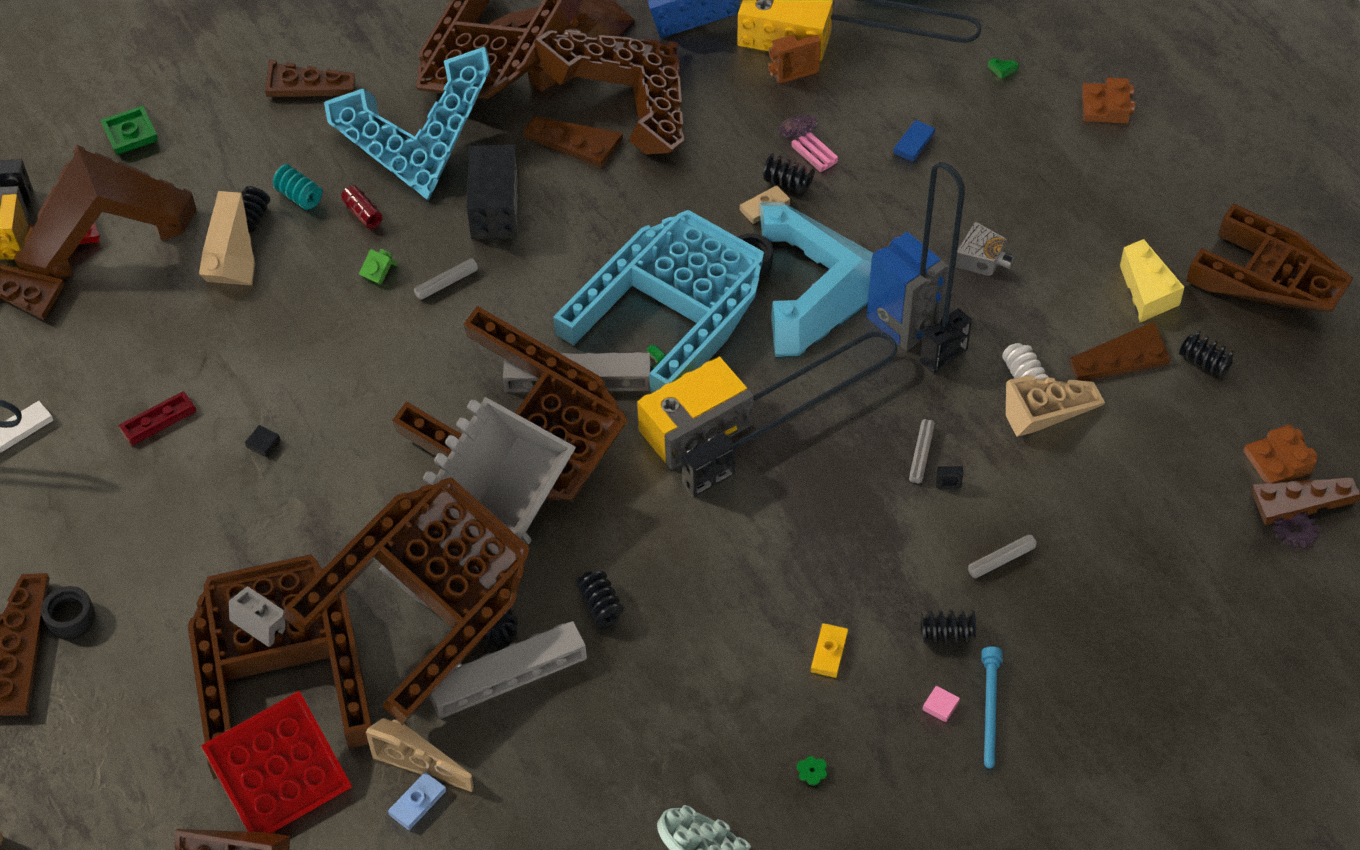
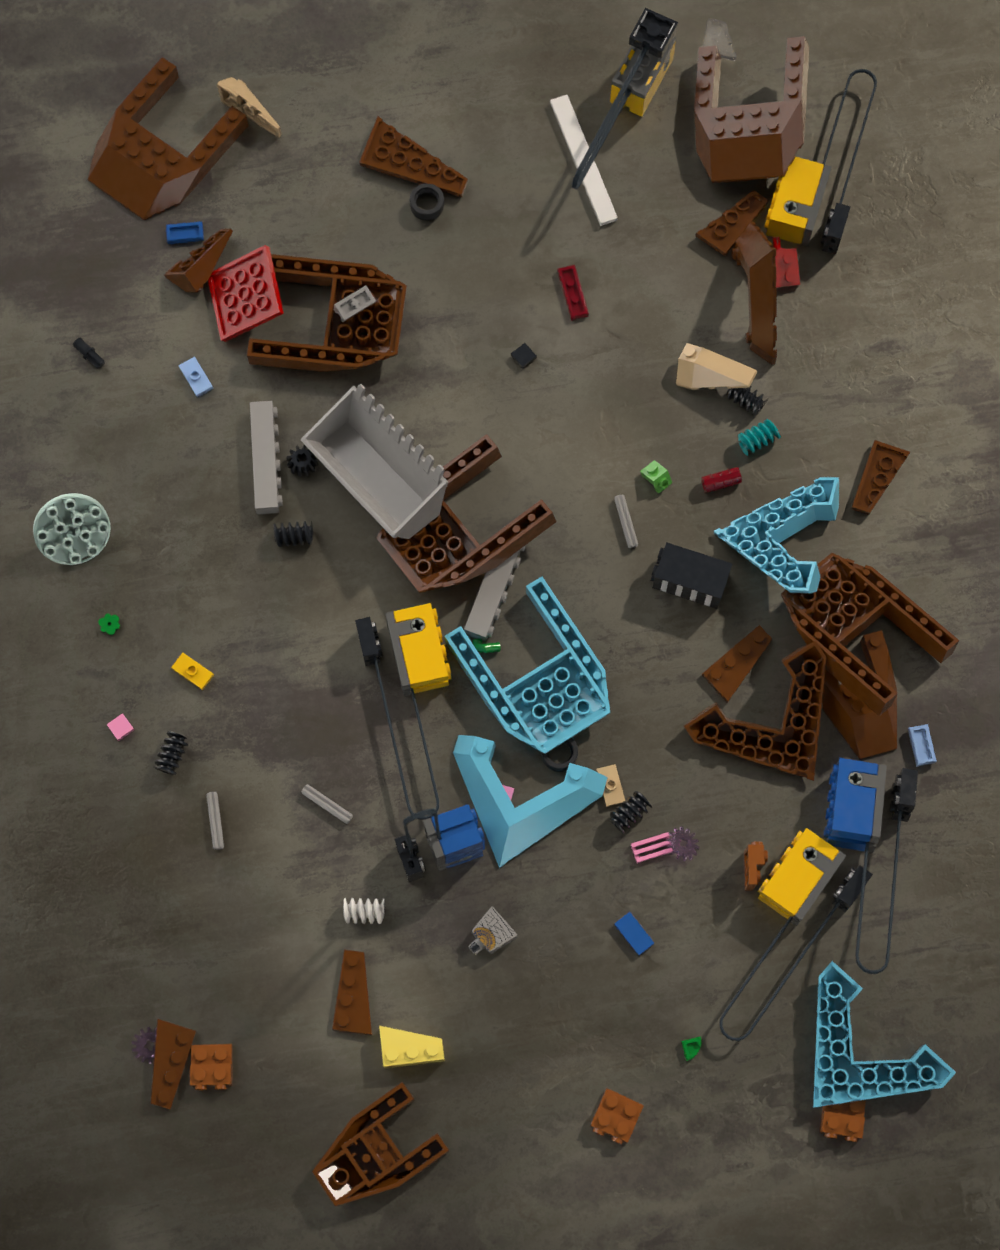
camera: 110 degrees right, 20 degrees up
green plate [100,105,159,155] -> none
reddish brown wedge [282,477,530,725] -> none
tan wedge [366,718,474,792] -> none
black tile [936,466,964,488] -> none
dark azure piece [981,647,1003,769] -> none
tan wedge [1006,375,1105,437] -> none
black piece [1178,331,1234,380] -> none

